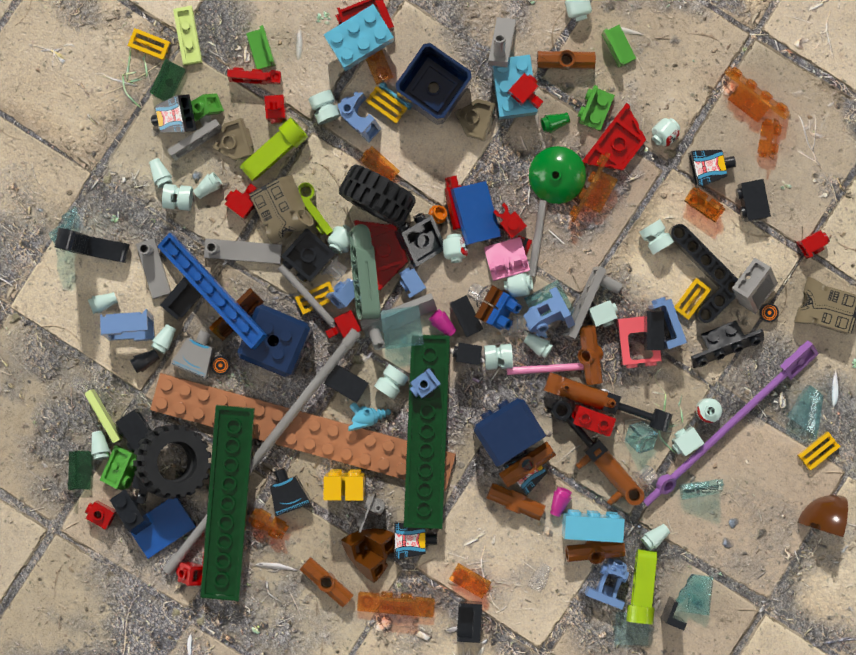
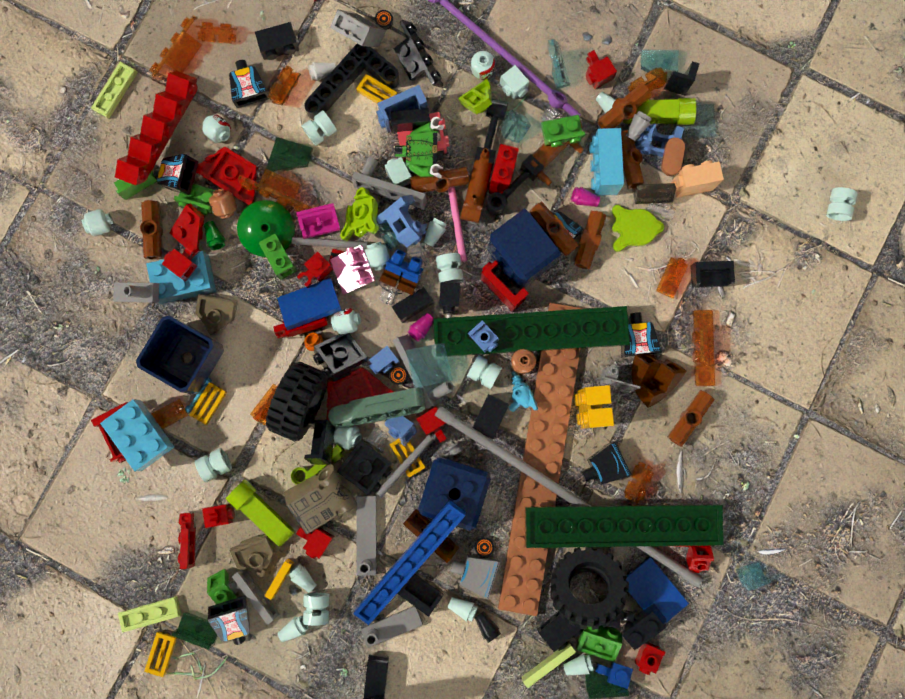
camera: 100 degrees left, 5 degrees down
light aqua cone [88,292,118,314] -> none
medium blue piece [100,309,155,341] -> none
bright green panel [246,25,276,70] -> none
medium blue tile [337,91,381,143] -> none
none -> yellowish green tile [91,62,138,119]
none -> red brick [115,71,198,185]
none -> black torso [154,154,199,195]
none -> red wing [169,203,204,252]
none -> nougat head [209,189,237,219]
none -> bright green bracket [259,234,297,280]
none -> yellow tile [265,559,295,600]
none -> clear green wing [266,137,313,174]
none -> dark pink hinge [296,203,340,239]
none -> black panel [304,420,335,465]
none -> white cone [308,62,336,81]
none -> lime tile [340,187,379,241]
none -> black tile [389,366,408,385]
none -> bright green torso [395,117,444,178]
none -> light grey bush [445,441,464,458]
none -> lime wing [458,79,492,115]
none -> red panel [481,260,529,312]
none -> nougat head [510,349,536,375]
none -> bright green bracket [541,115,586,148]
none -> red brick [586,50,617,90]
none -> blue plate [595,662,633,689]
none -> dark orange piece [597,83,652,129]
none -> lime tile [611,205,664,252]
none -> light grey cone [626,111,652,141]
none -> clear orange hinge [628,67,667,92]
none -> clear smoke panel [632,183,676,204]
none -> nougat tile [661,138,685,176]
none -> light nougat brick [671,160,724,198]
none -> clear light blue panel [736,562,771,591]

